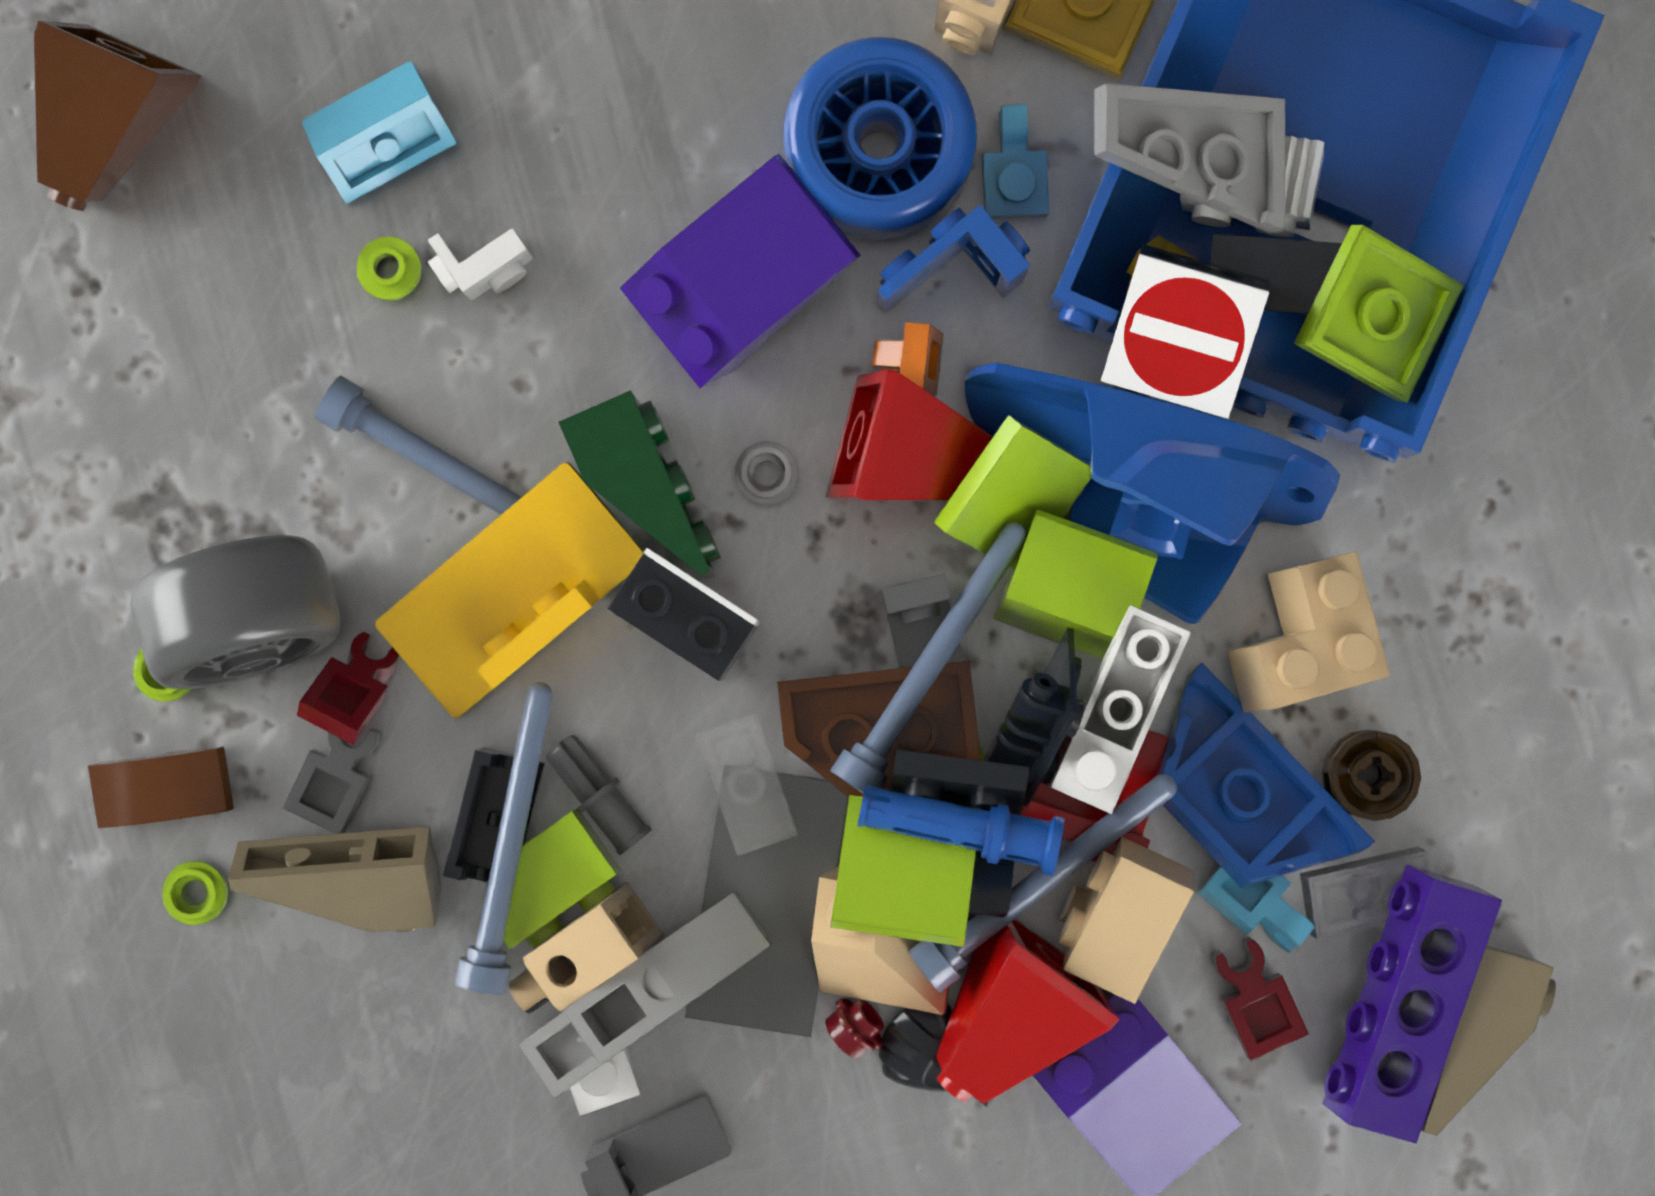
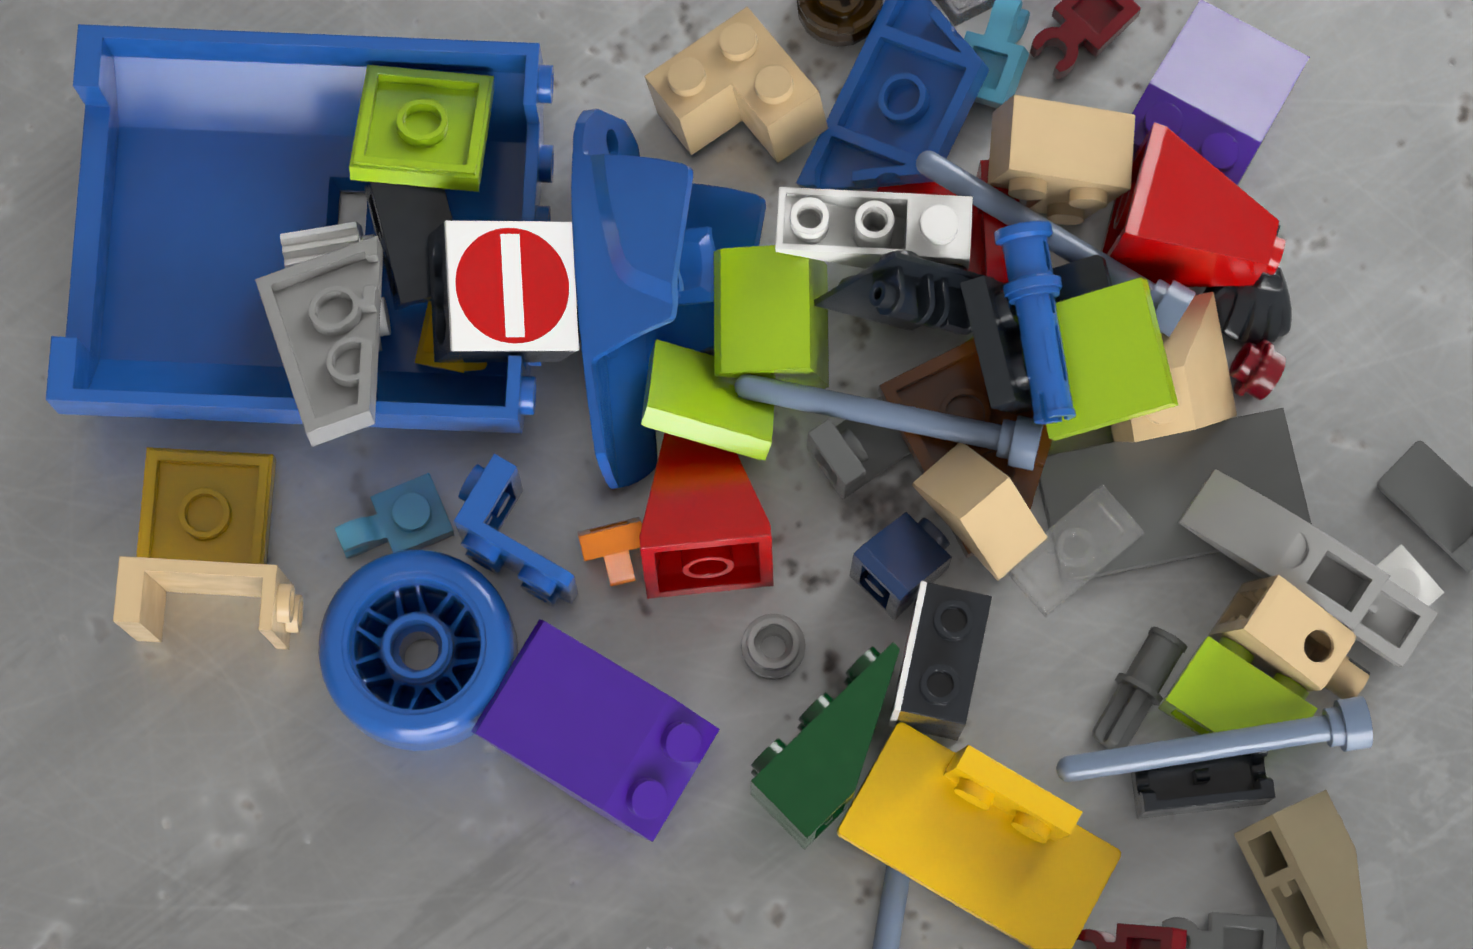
camera: 110 degrees left, 10 degrees down
none -> dark blue slope [849,512,952,621]
none -> tan slope [912,443,1047,581]

